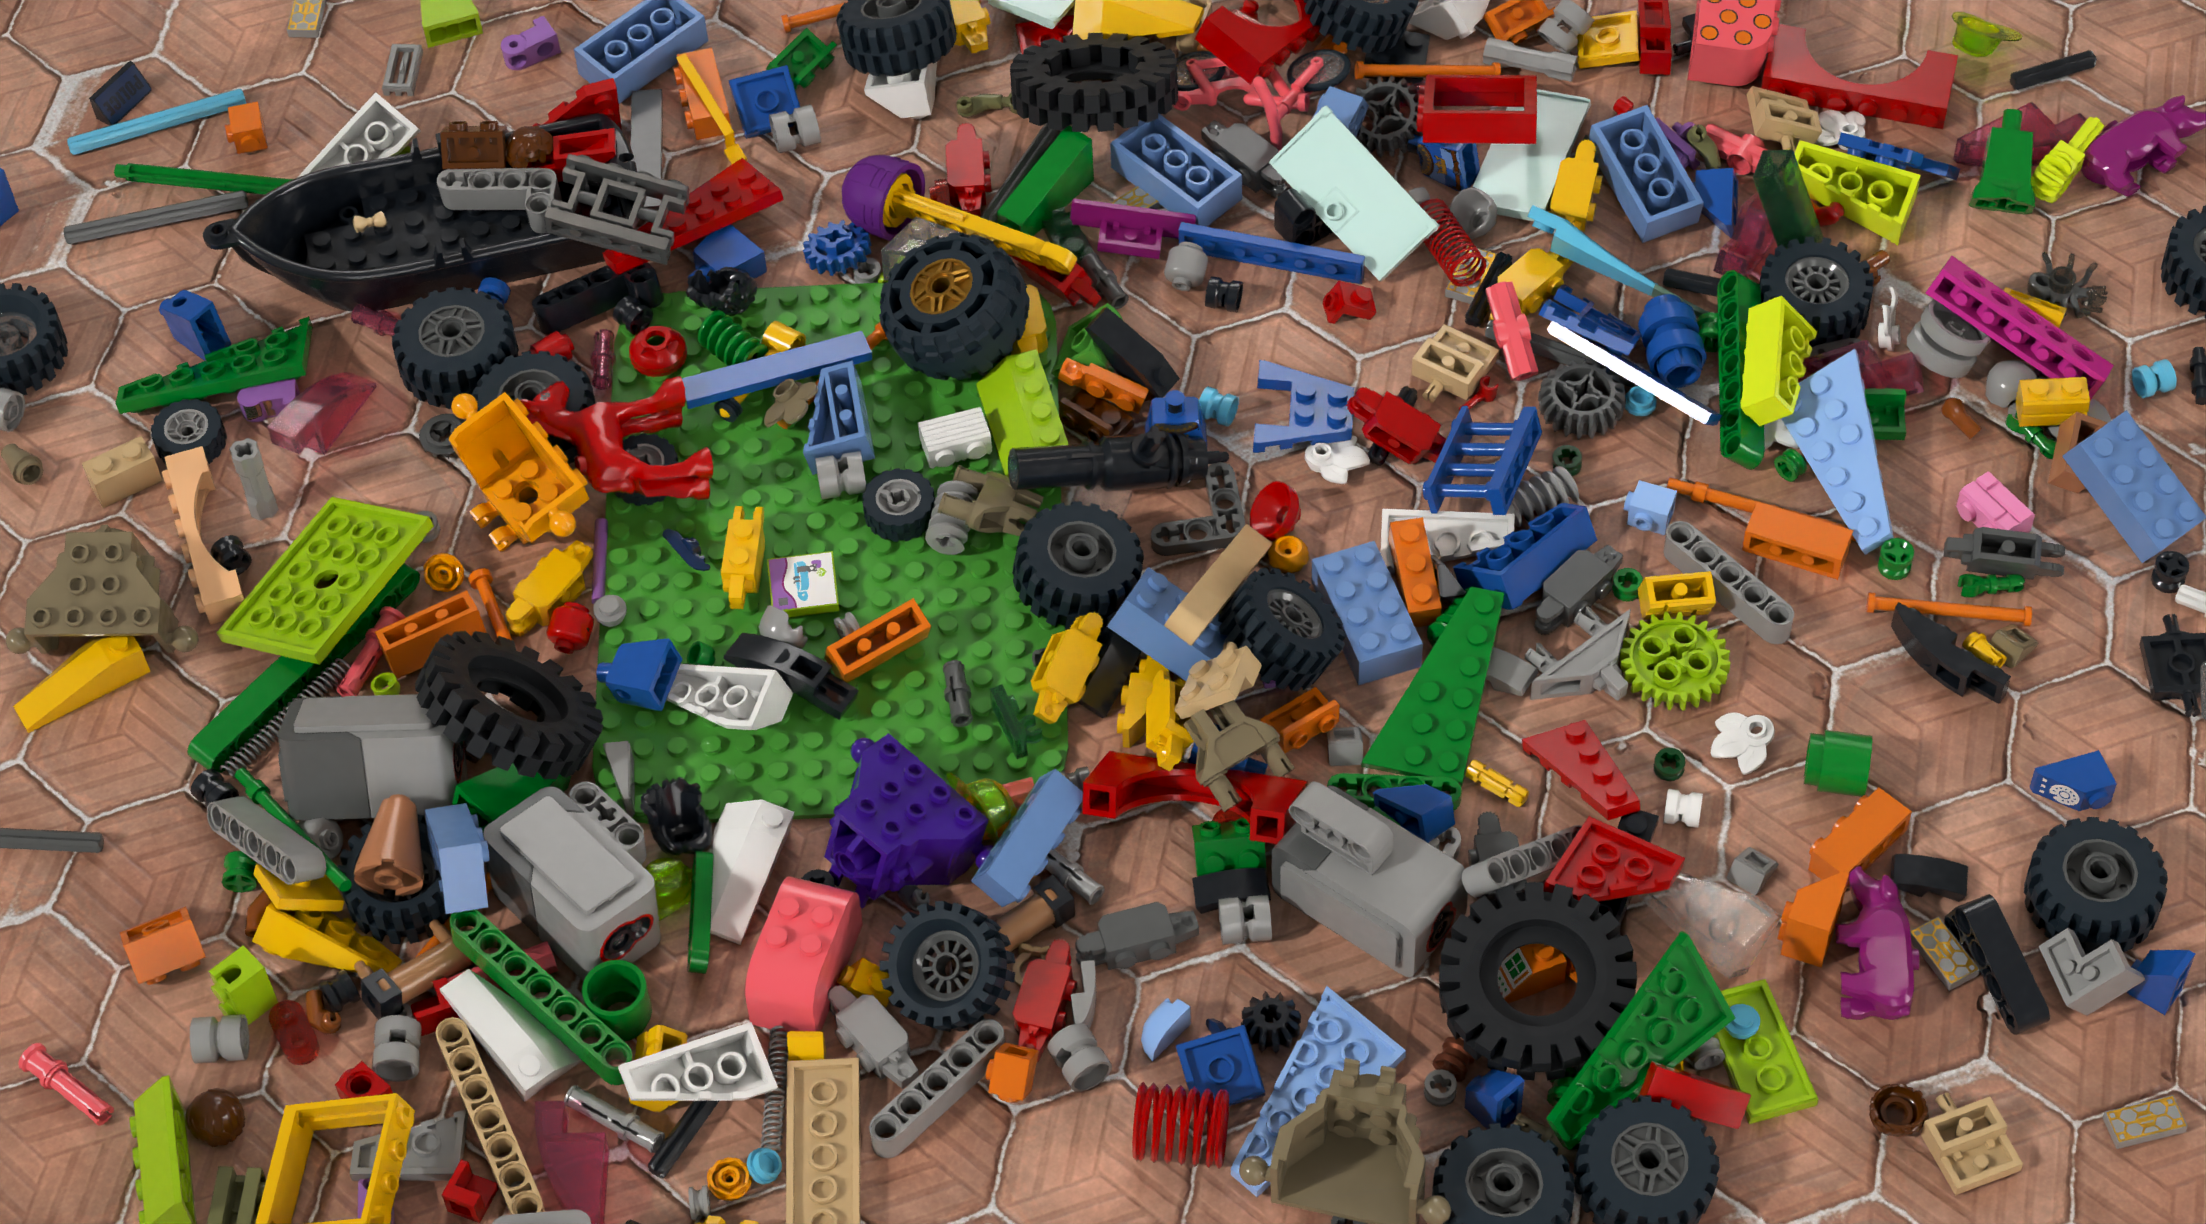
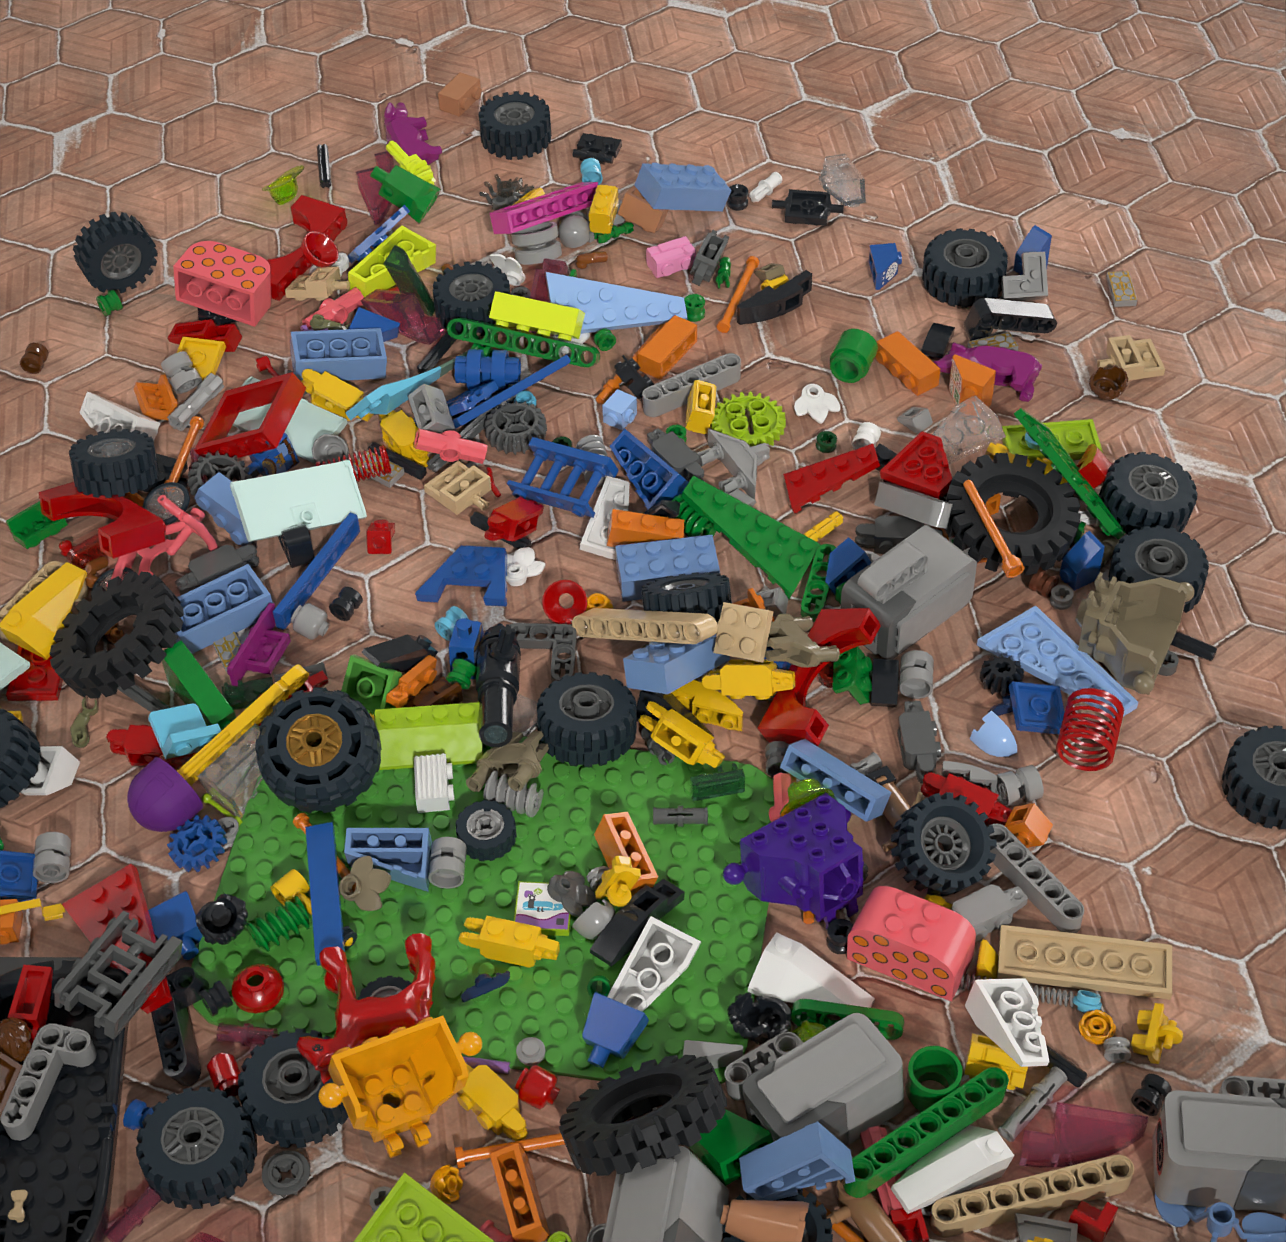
camera: 80 degrees left, 5 degrees down
none -> medium azure bracket [148,703,221,759]
none -> red piece [301,232,339,267]
none -> light grey brick [408,384,455,434]
none -> green wheel [446,659,477,689]
none -> dark grey plate [547,871,597,918]
none -> yellow hips [595,856,641,907]
none -> black hinge [614,355,654,401]
none -> orange piece [963,480,1025,578]

